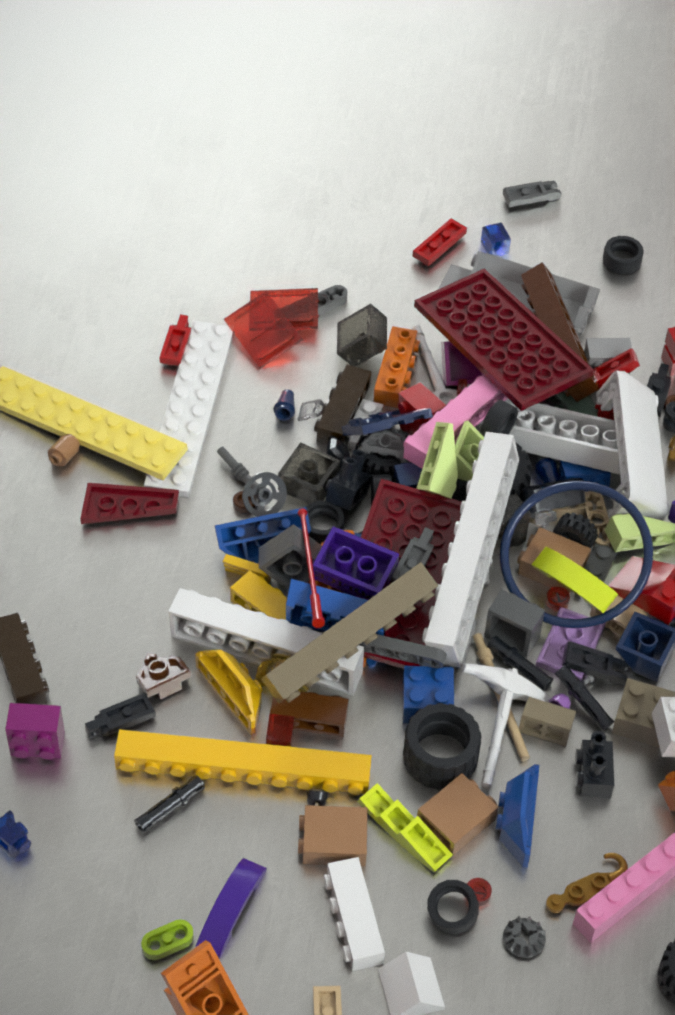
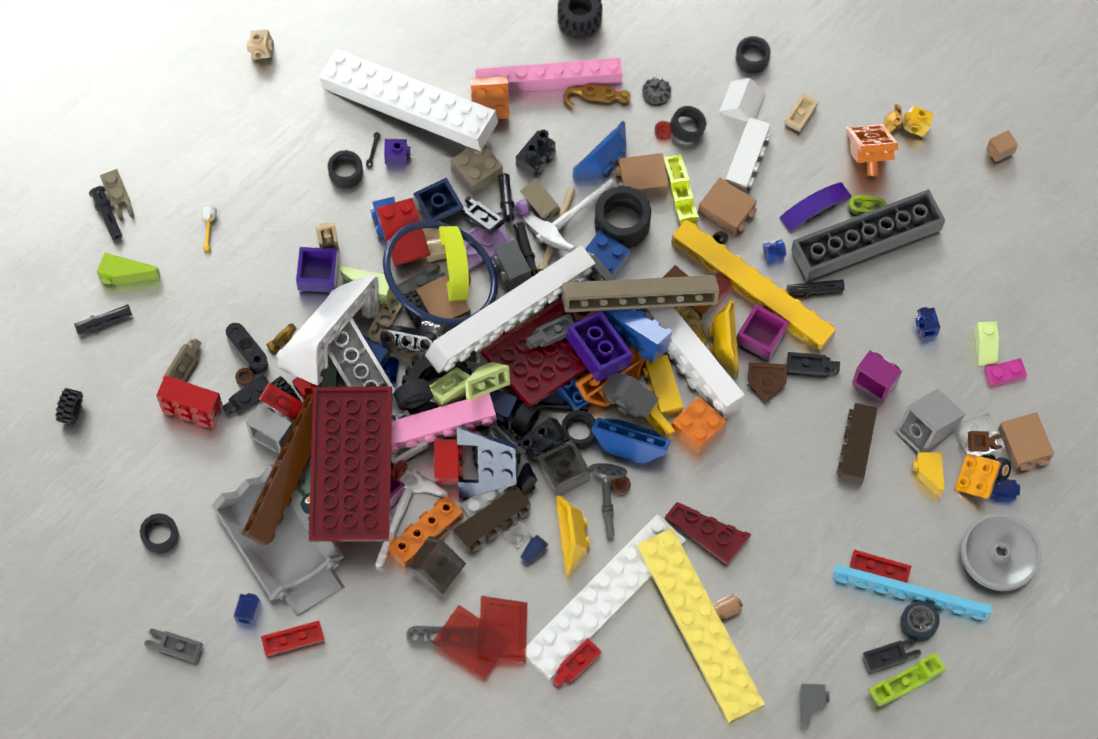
camera: 145 degrees left, 15 degrees up
red piece [298,508,325,628] -> none
none -> yellow wedge [556,495,590,576]
none -> orange brick [672,396,727,455]
none -> magenta piece [736,304,789,361]
none -> clear blue wheel [763,239,786,261]
none -> dark grey brick [791,189,945,281]

